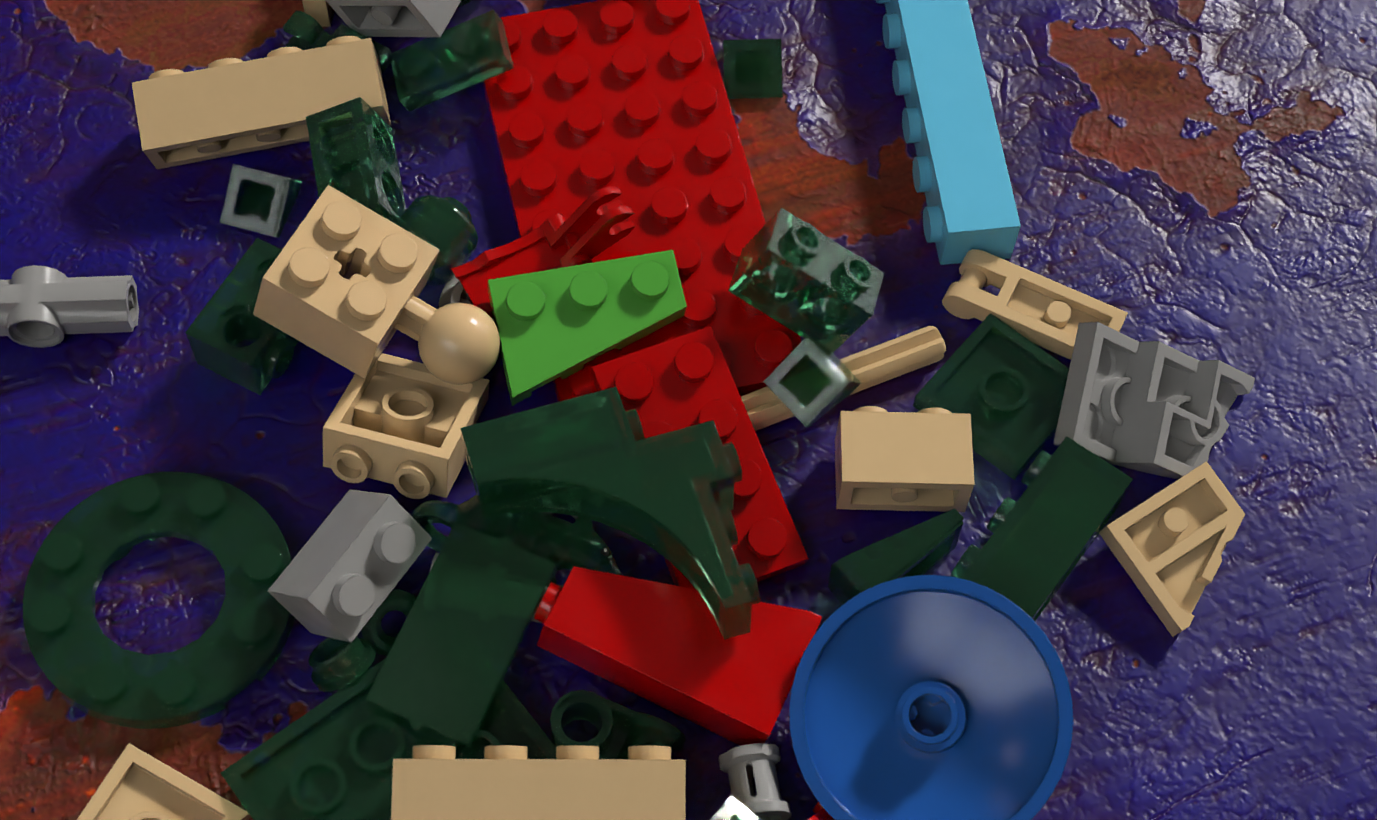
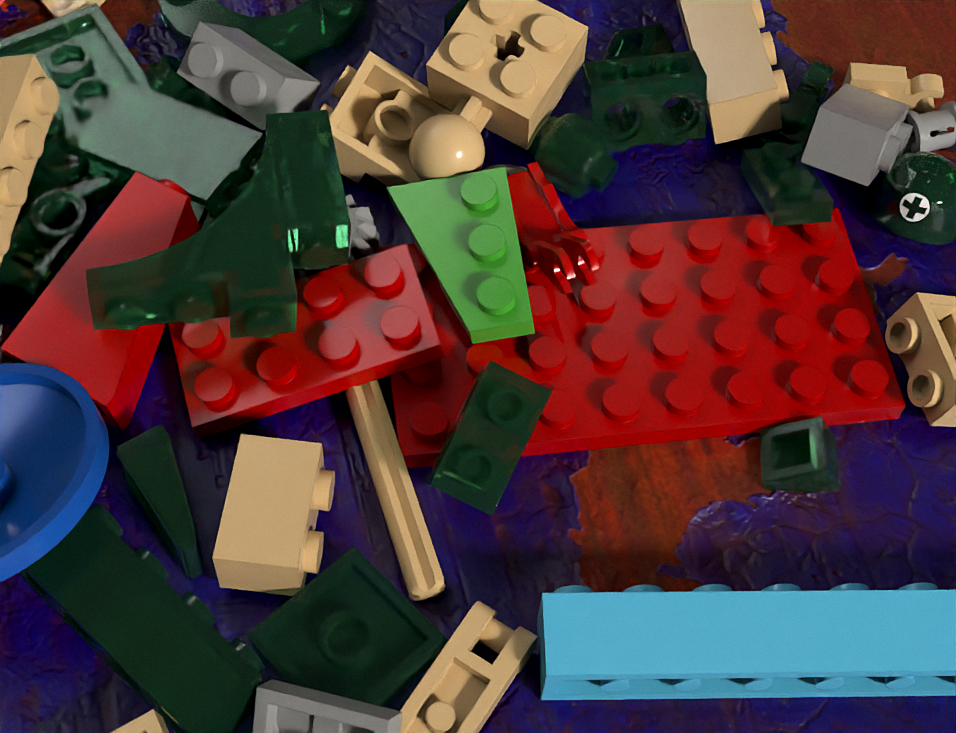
camera: 95 degrees right, 5 degrees down
clear green slope [763,336,861,427] -> none

